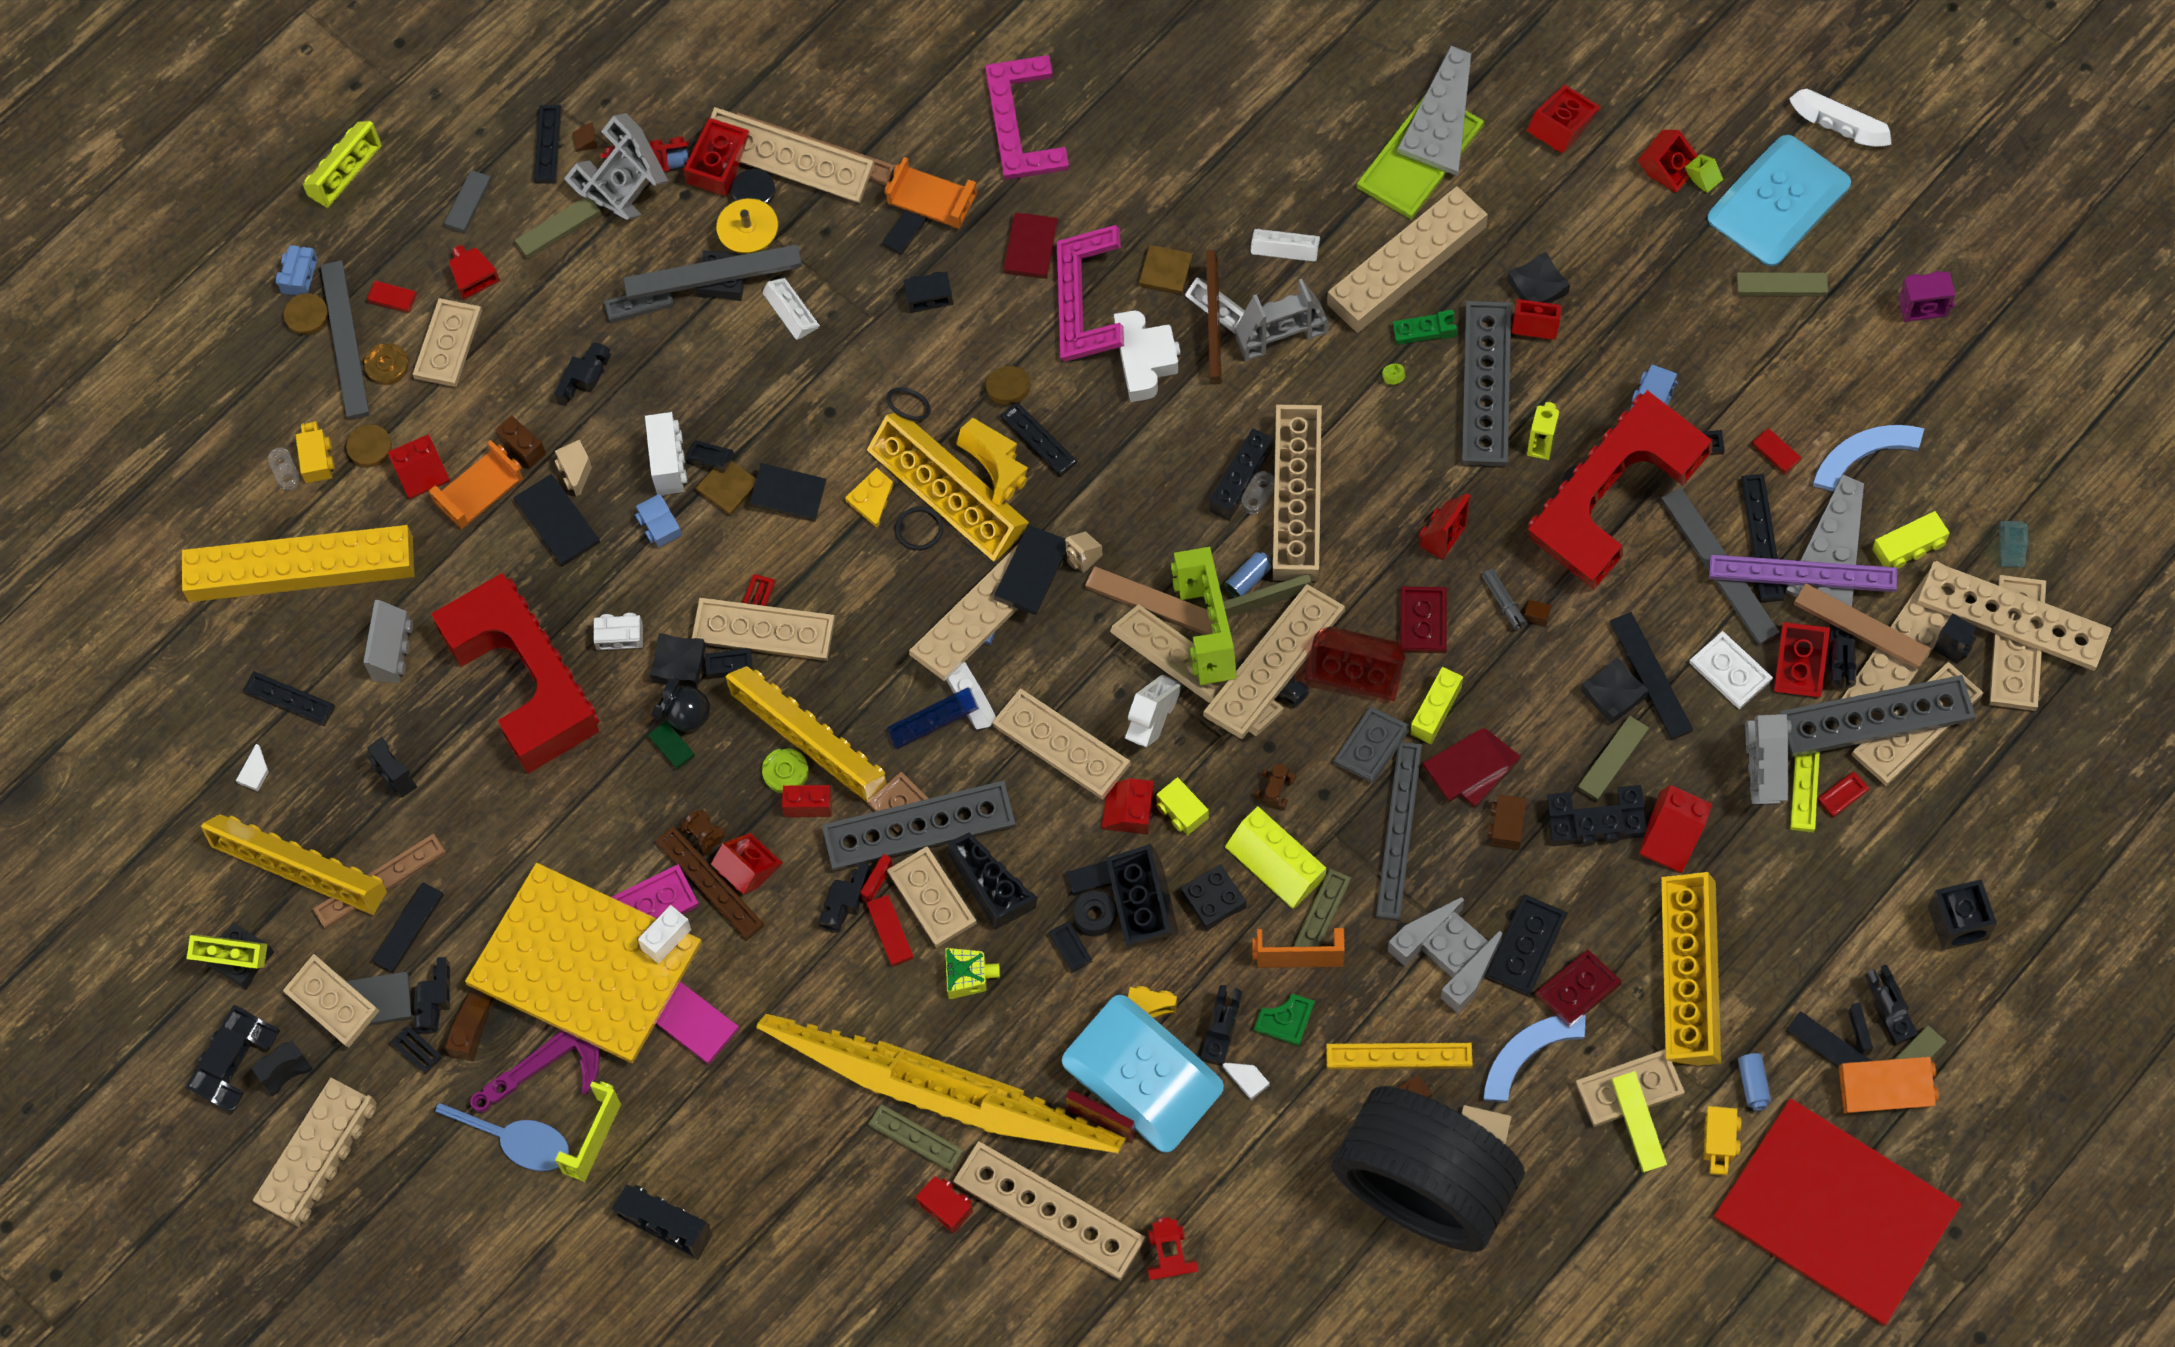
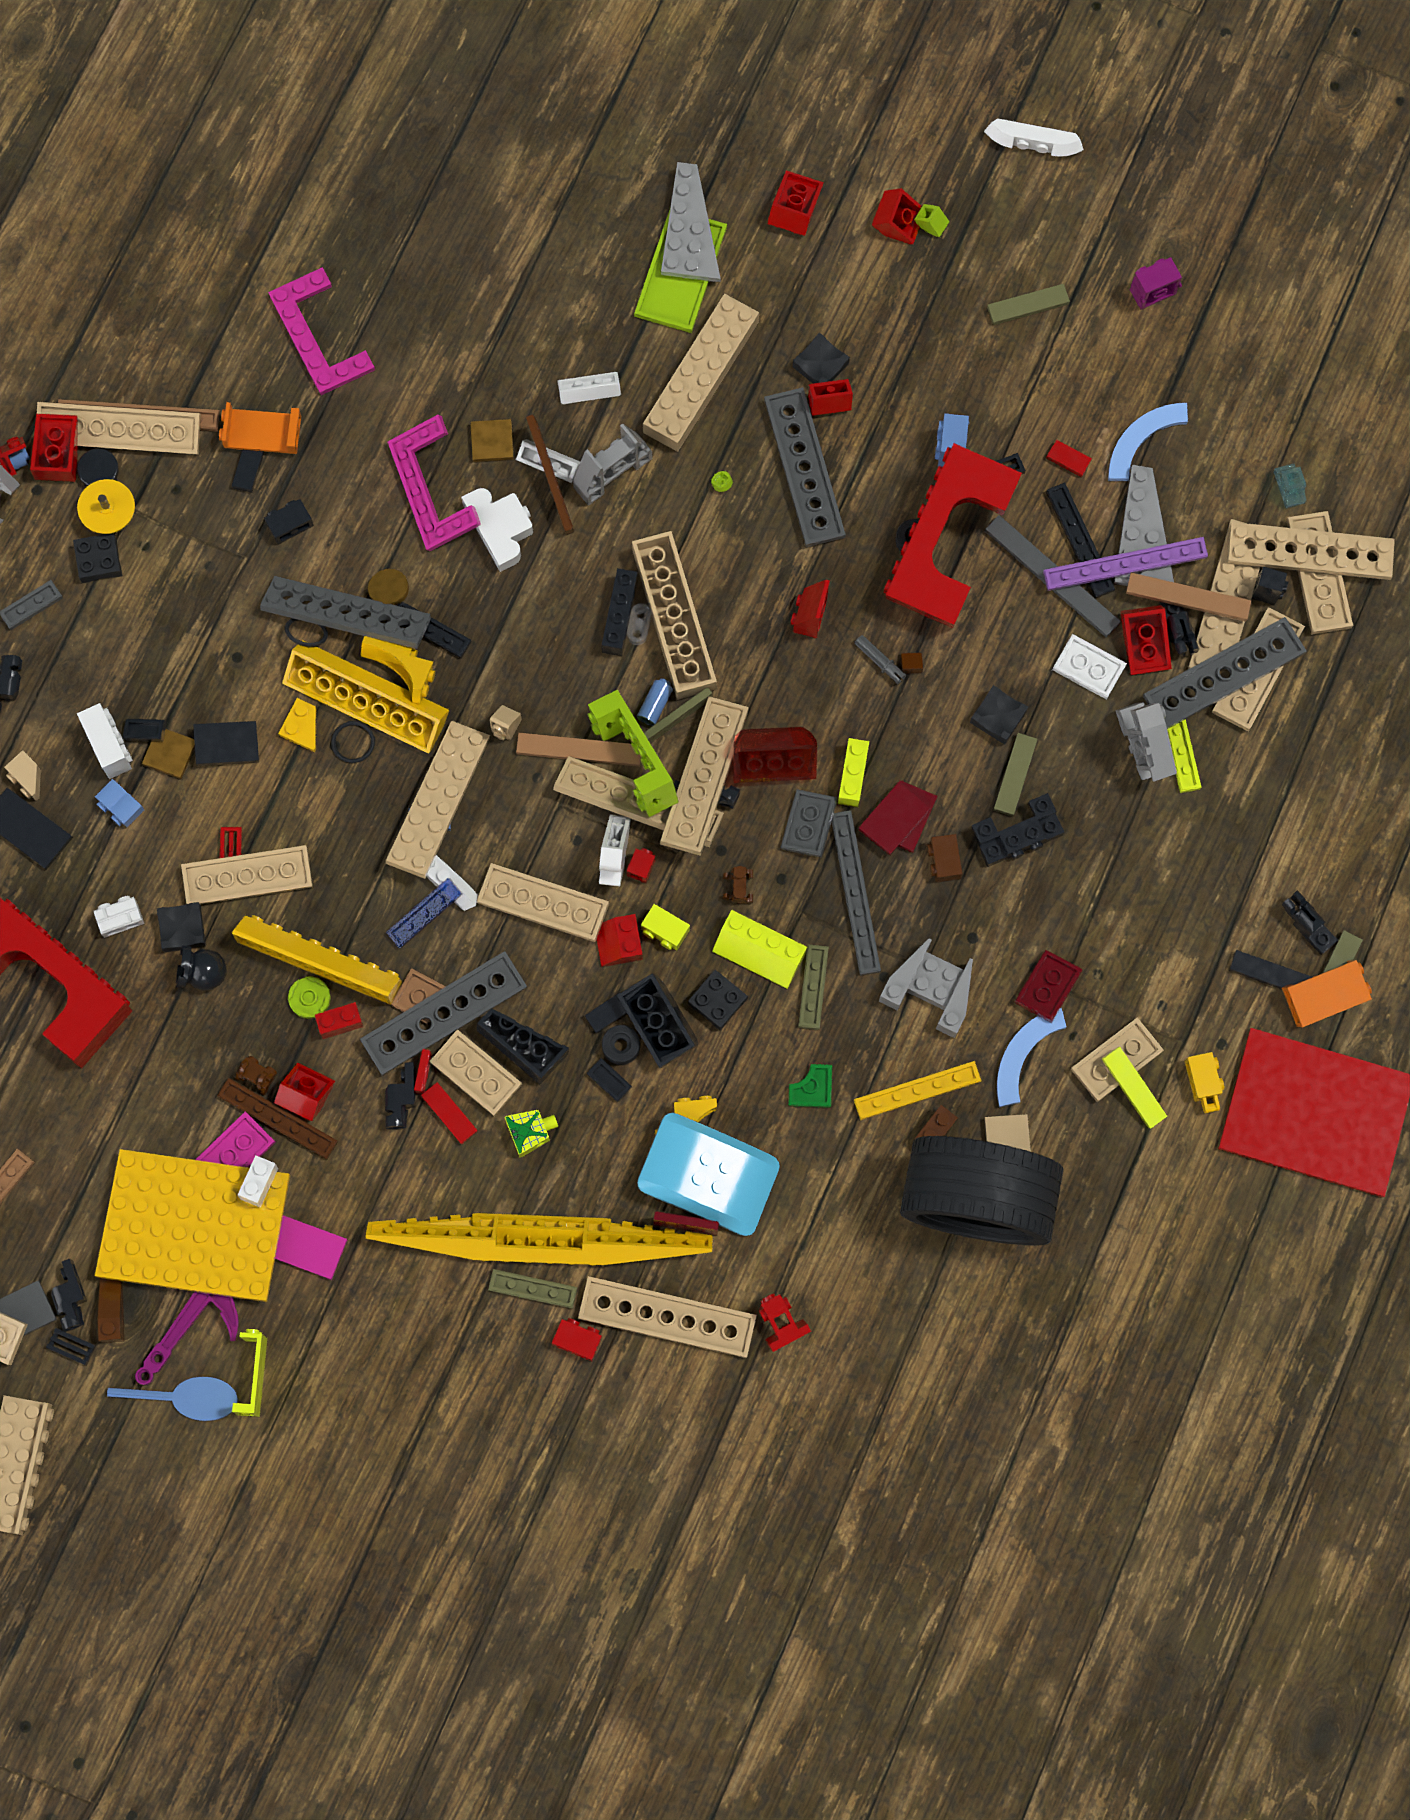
camera: 25 degrees left, 10 degrees up
black tile [372,882,444,973] -> none
black wedge [612,1184,713,1260] -> none
dark grey tile [624,244,802,300] -> none
dark green tile [648,721,695,770] -> none
black plate [705,648,753,678] -> none
white slope [763,278,820,340] -> none
black tile [994,525,1066,615] -> none
dark red tile [1003,212,1058,279] -> none
black plate [1201,985,1242,1066] -> none
white tile [1223,1063,1270,1100] -> none
orange panel [1252,928,1344,968] -> none
green plate [1393,310,1457,345] -> none
dark red tile [1400,586,1447,653] -> none
black tile [1486,894,1568,997] -> none
neon yellow torso [1527,402,1559,460] -> none
black tile [1610,612,1693,741] -> none
red slope [1639,785,1712,874] -> none
yellow slope [1661,872,1721,1066] -> none
medium azure wedge [1708,135,1851,266] -> none
medium blue brick [1738,1053,1772,1111] -> none
red tile [1817,771,1870,818] -> none
black tile [1848,1002,1873,1056] -> none
neon yellow brick [1872,511,1950,569] -> none
black brick [1928,879,1997,950] -> none
none -> dark grey plate [260,576,431,649]
none -> red brick [627,848,655,883]

